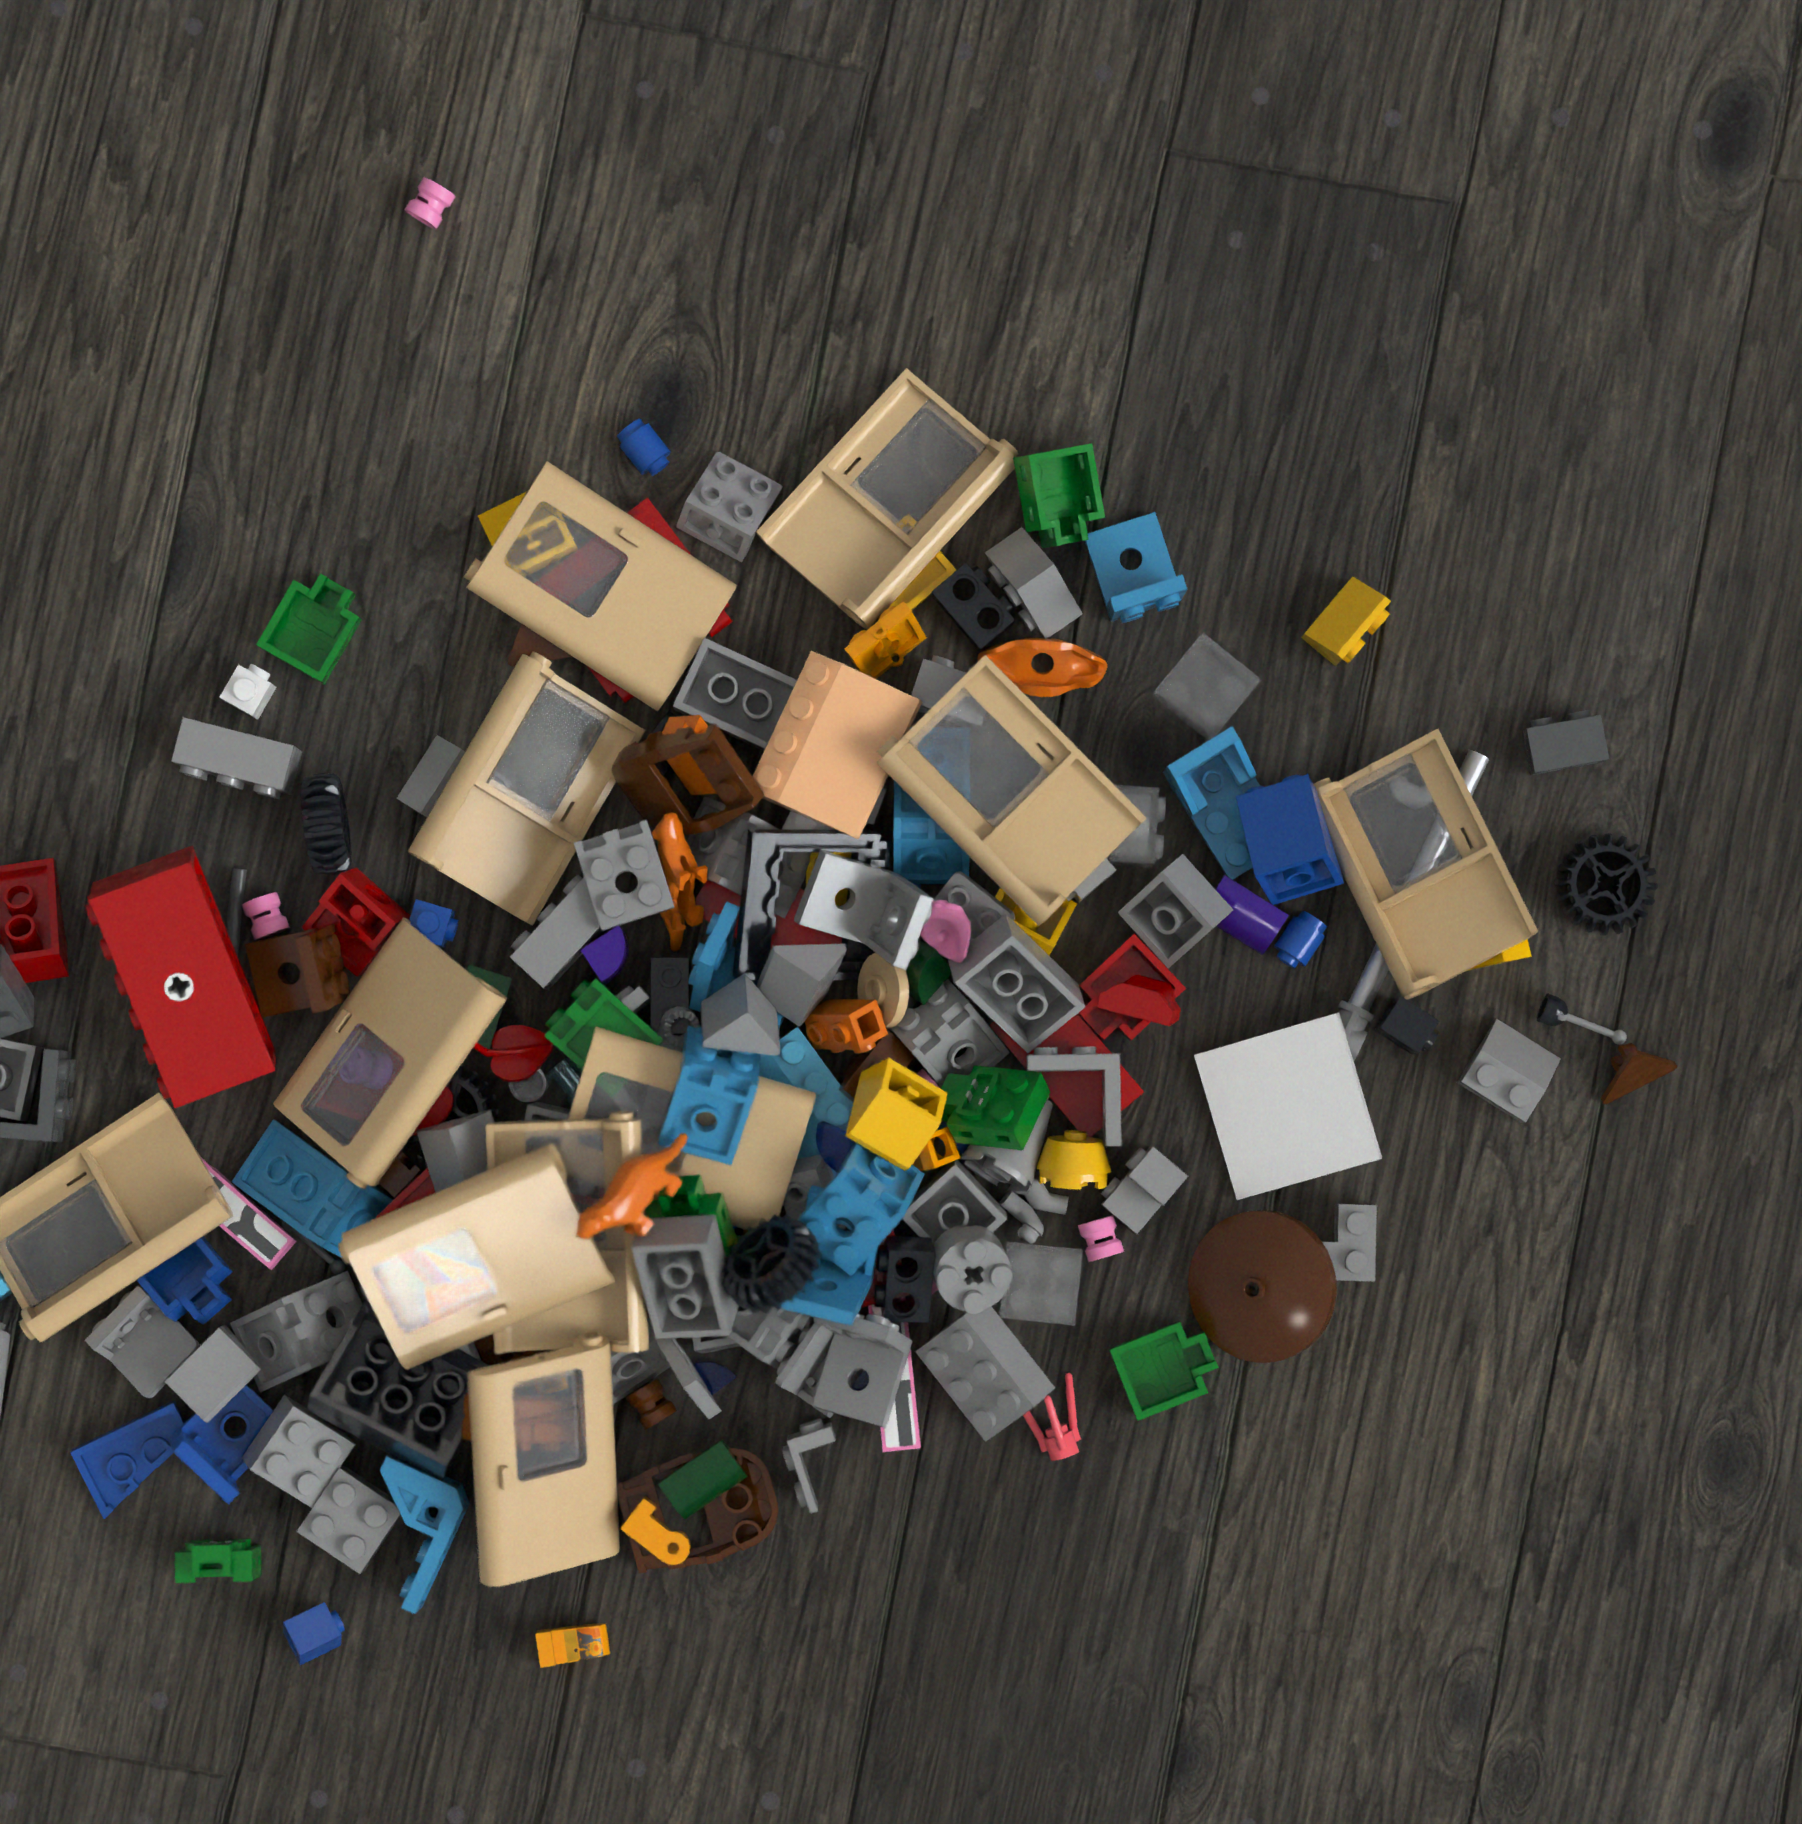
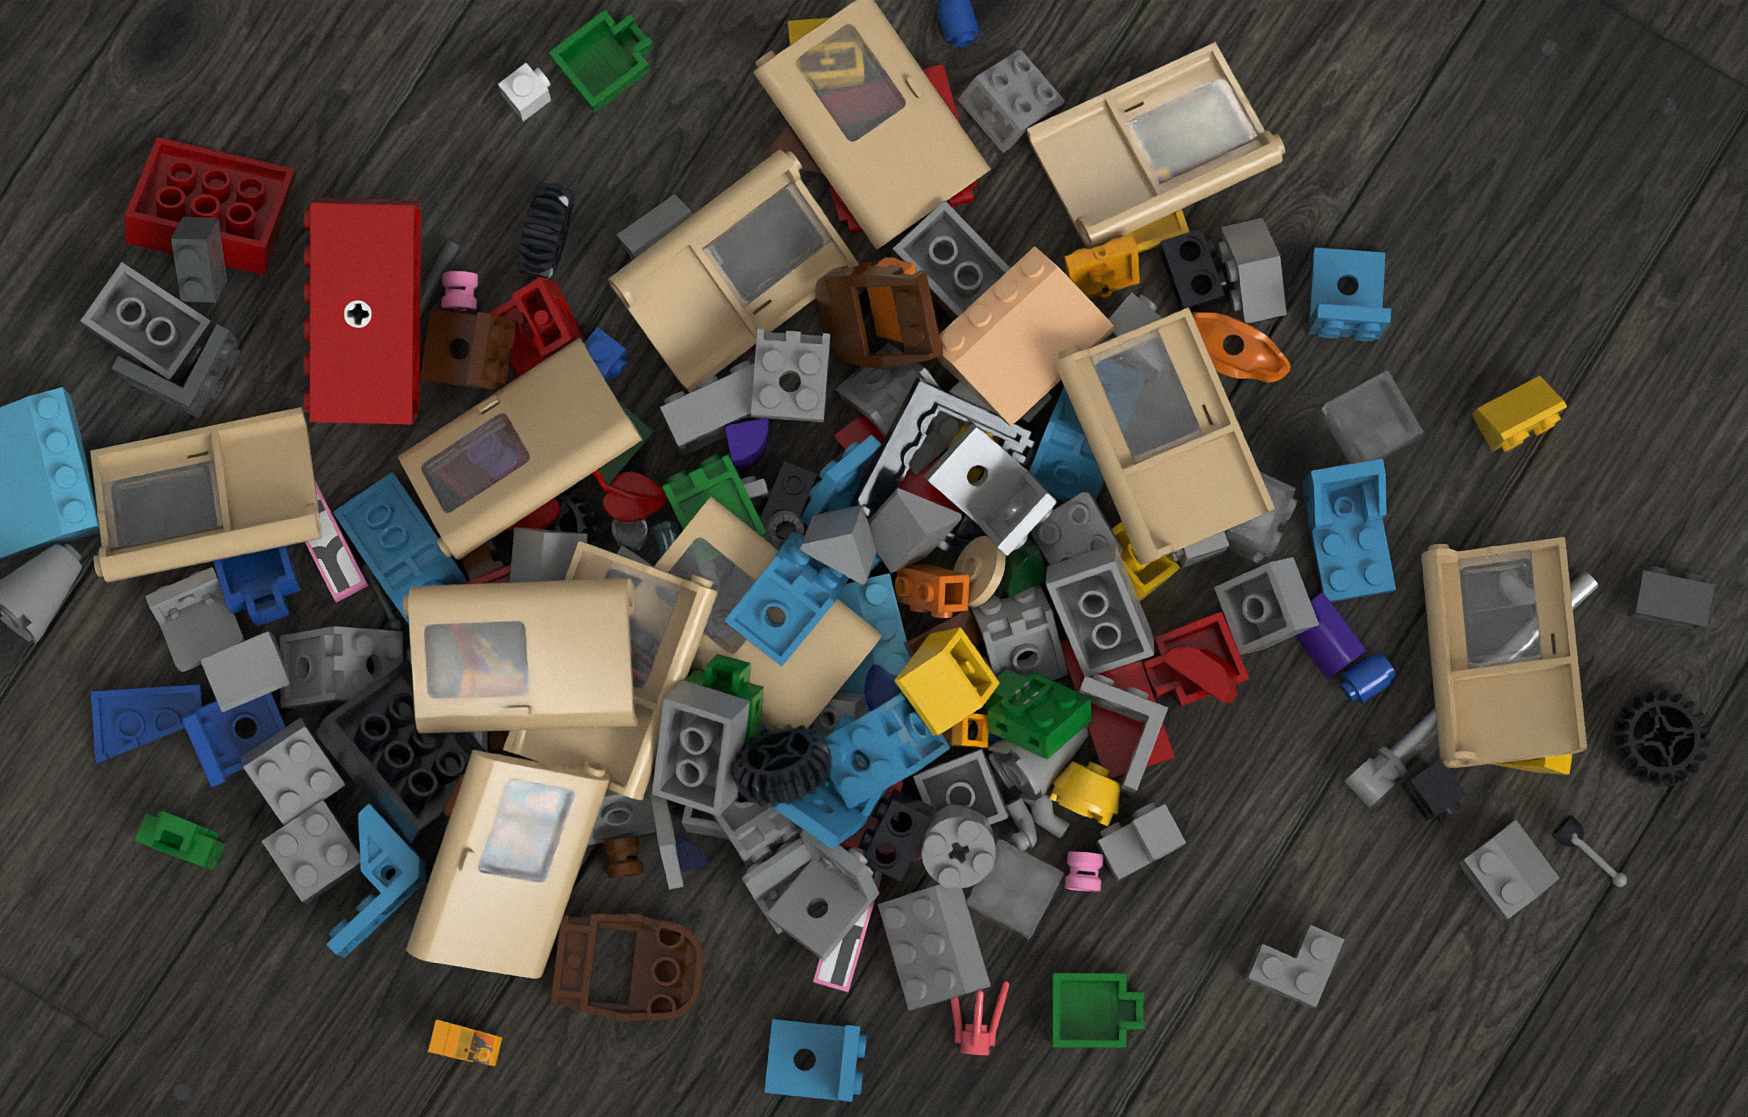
camera: 20 degrees right, 5 degrees down
light grey brick [171,717,302,799] -> none
blue brick [283,1602,345,1665] -> none
orange animal [576,1133,688,1239] -> none
light orange leg [621,1496,690,1565] -> none
orange animal [652,812,708,952] -> none
dark green brick [658,1439,748,1519] -> none
light grey bracket [782,1418,836,1513] -> none
bright pink hat [920,900,971,963] -> none
green piece [1013,443,1105,548] -> none
reddish brown dish [1188,1210,1337,1363] -> none
white tile [1194,1012,1382,1200] -> none
blue slope [1236,774,1344,905] -> none
reddish brown piece [1601,1043,1677,1104] -> none
none -> dark azure bracket [764,1019,867,1102]

